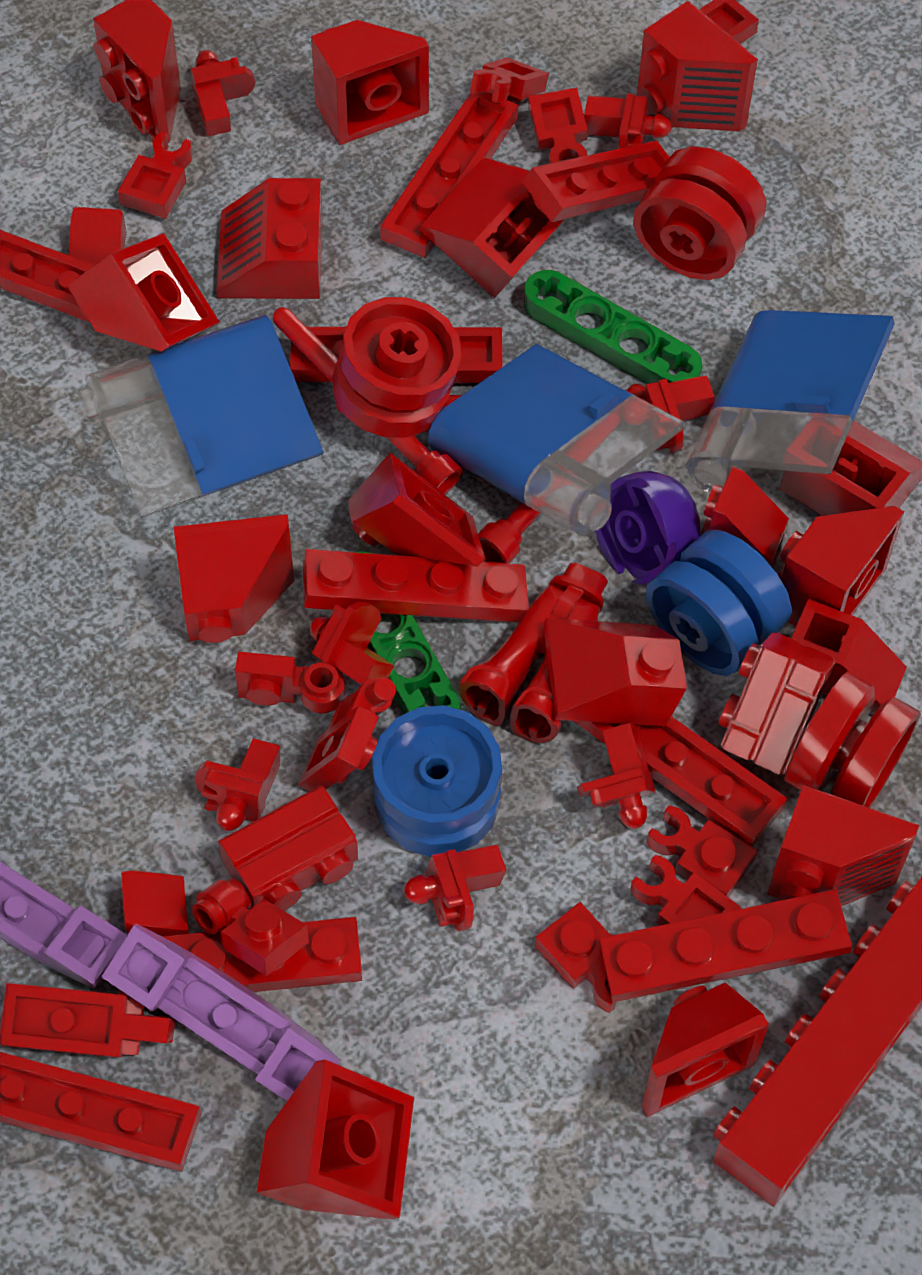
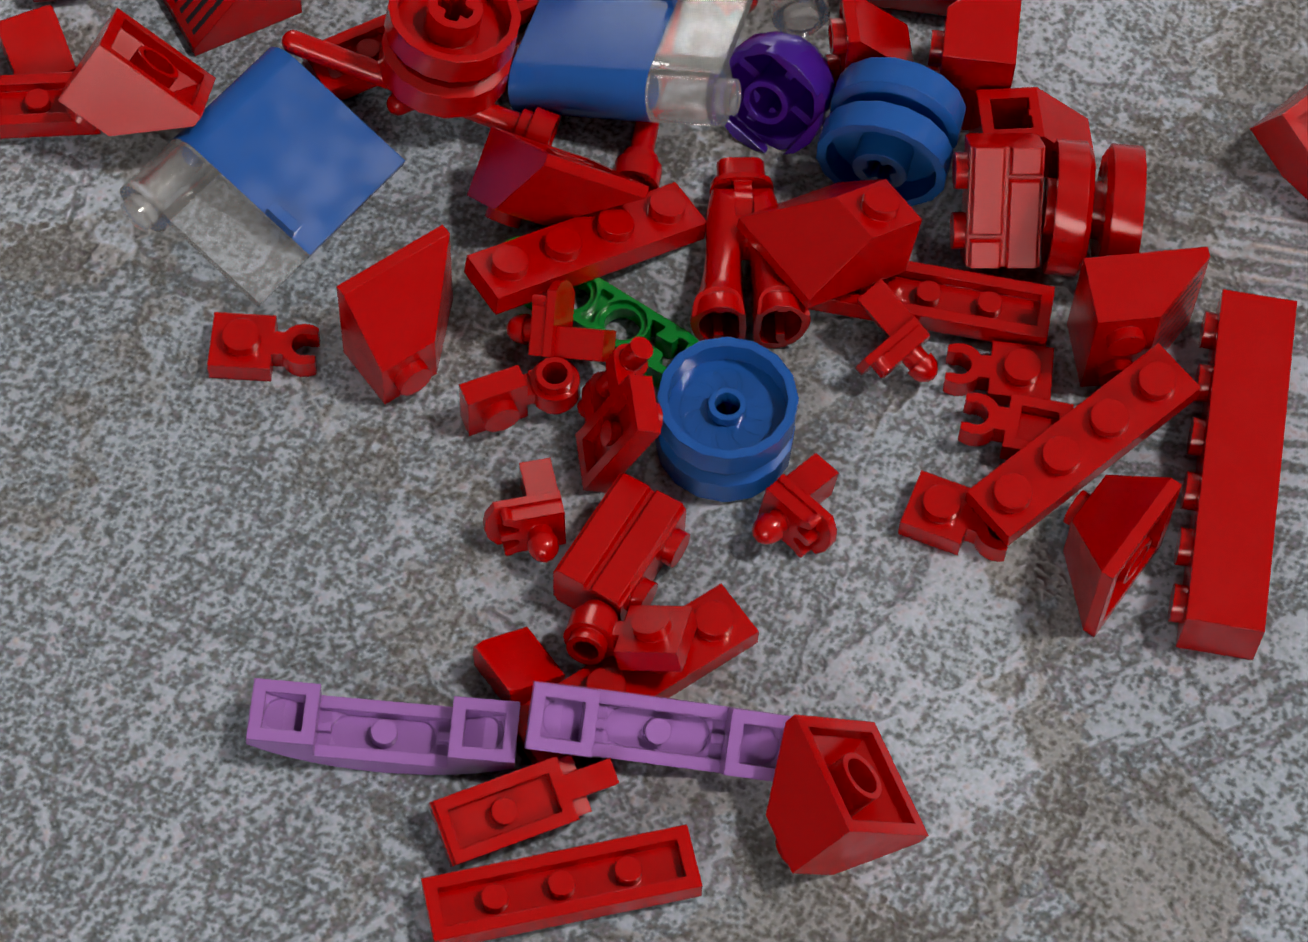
camera: 30 degrees left, 0 degrees up
none -> red plate [207,312,320,382]

